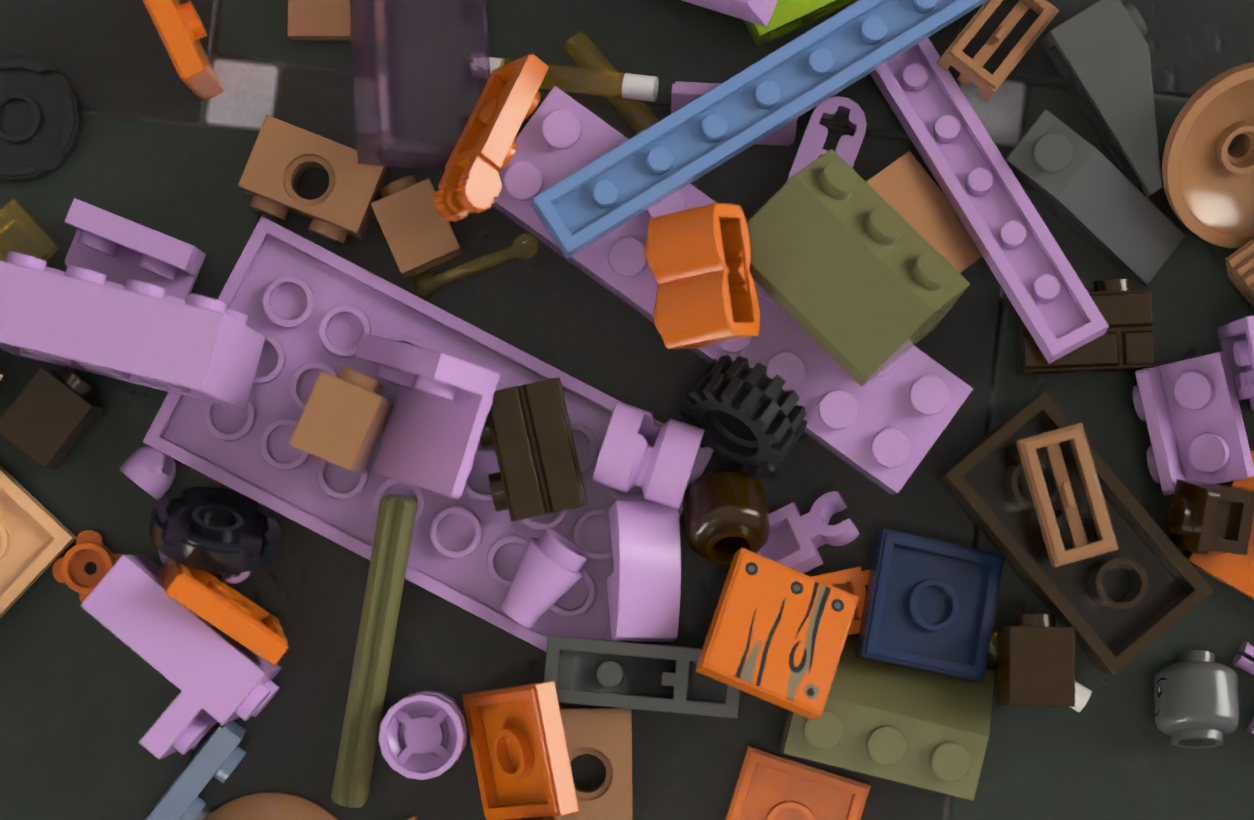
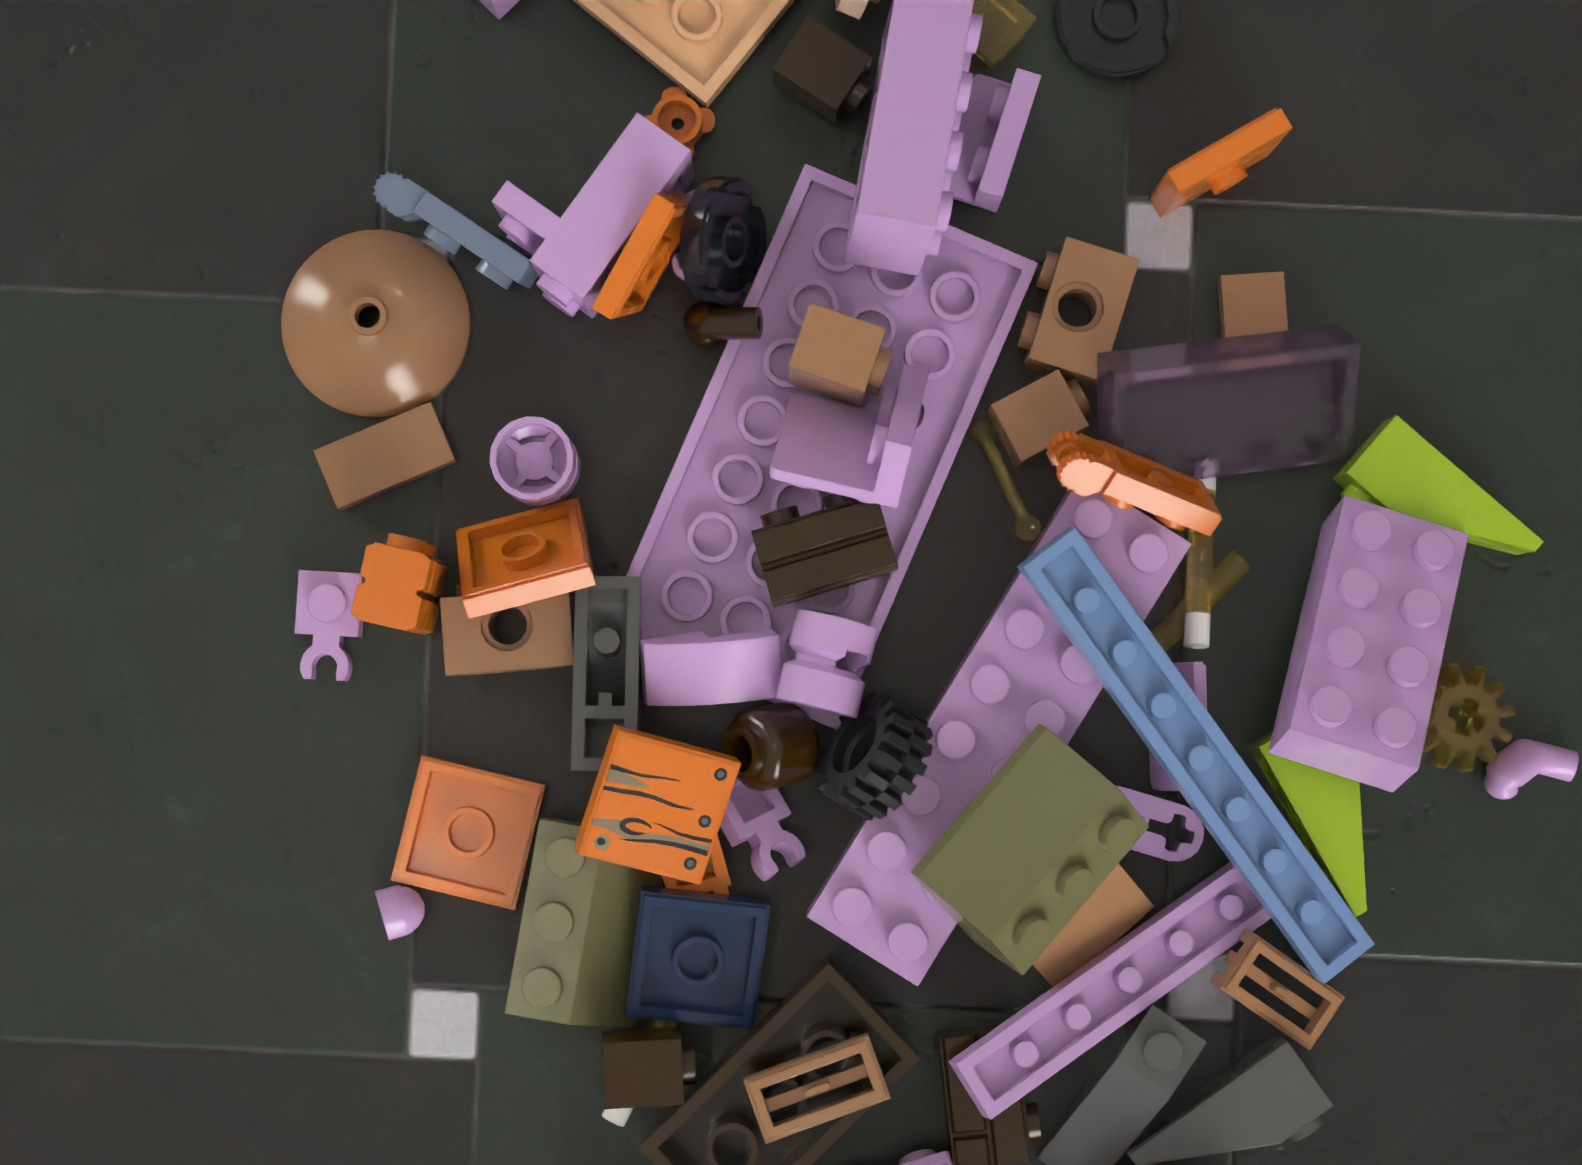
camera: 85 degrees right, 0 degrees up
lavender hinge [119,445,176,500] -> none
olive axle [331,494,417,808] -> none
lavender cone [500,528,588,628] -> none
orange brick [644,203,760,349] -> none
none -> dark brown arm [683,301,763,347]

